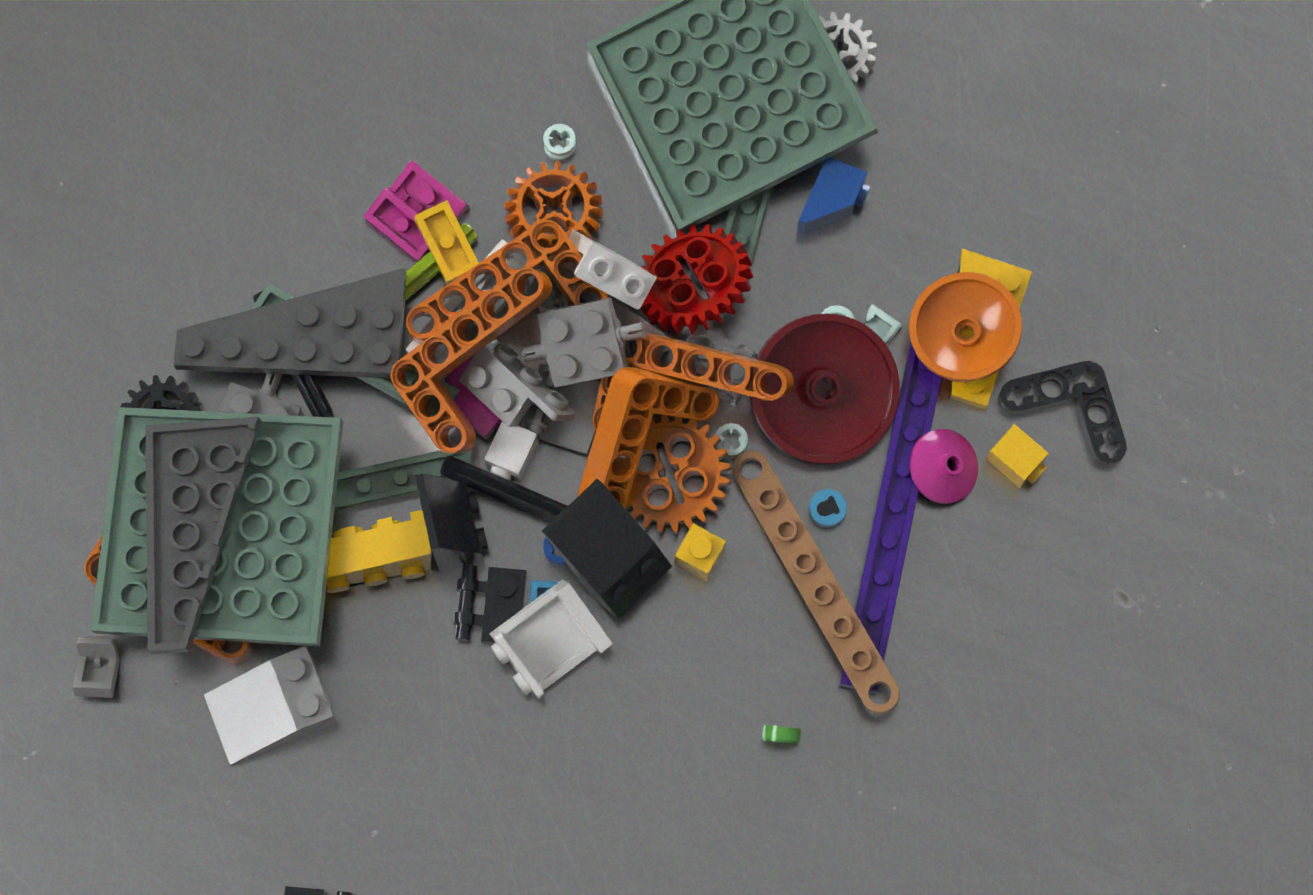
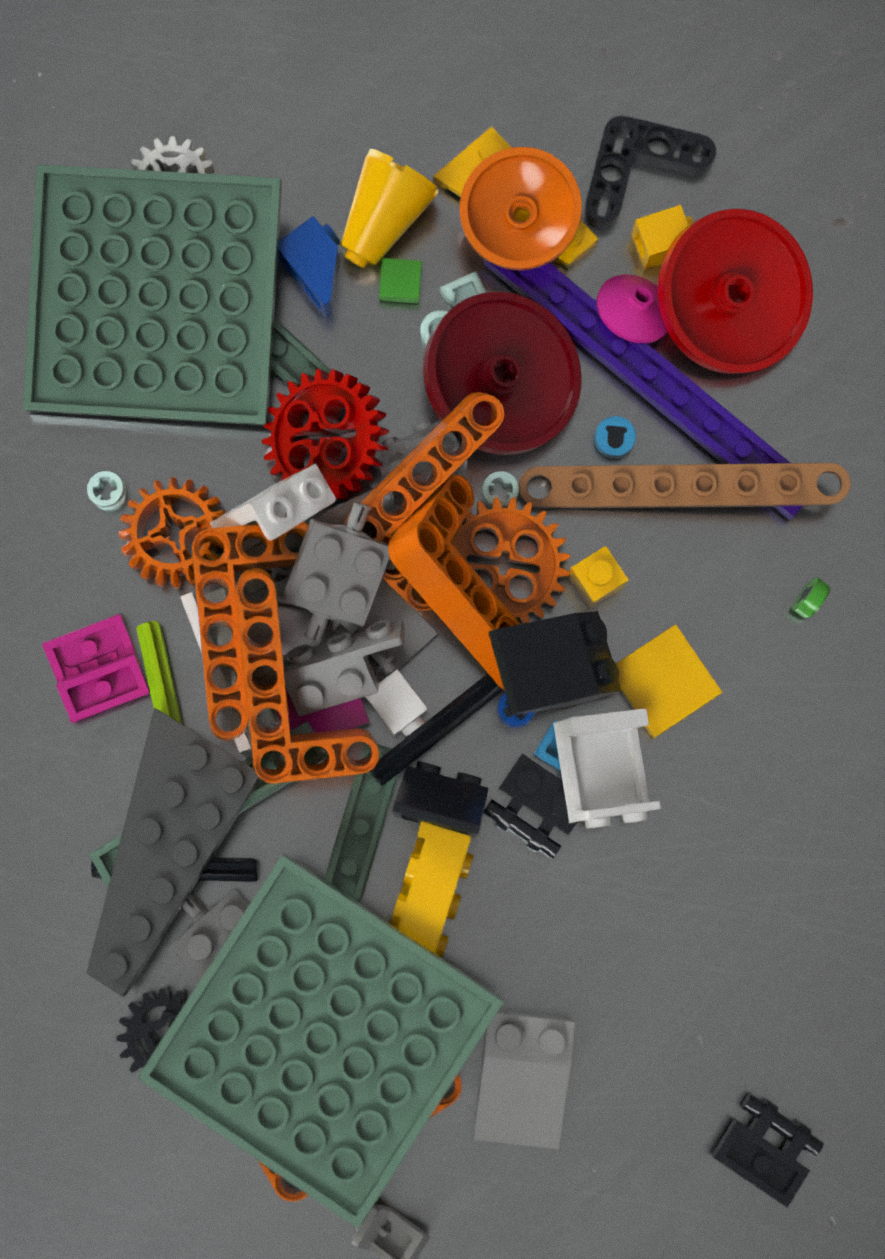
camera: 65 degrees left, 5 degrees up
dark grey wing [145,416,262,654] -> none
yellow plate [414,200,479,284] -> none
none -> yellow cone [340,149,439,269]
none -> bright green tile [379,258,422,304]
none -> yellow tile [616,624,723,739]
none -> red dish [658,209,813,374]

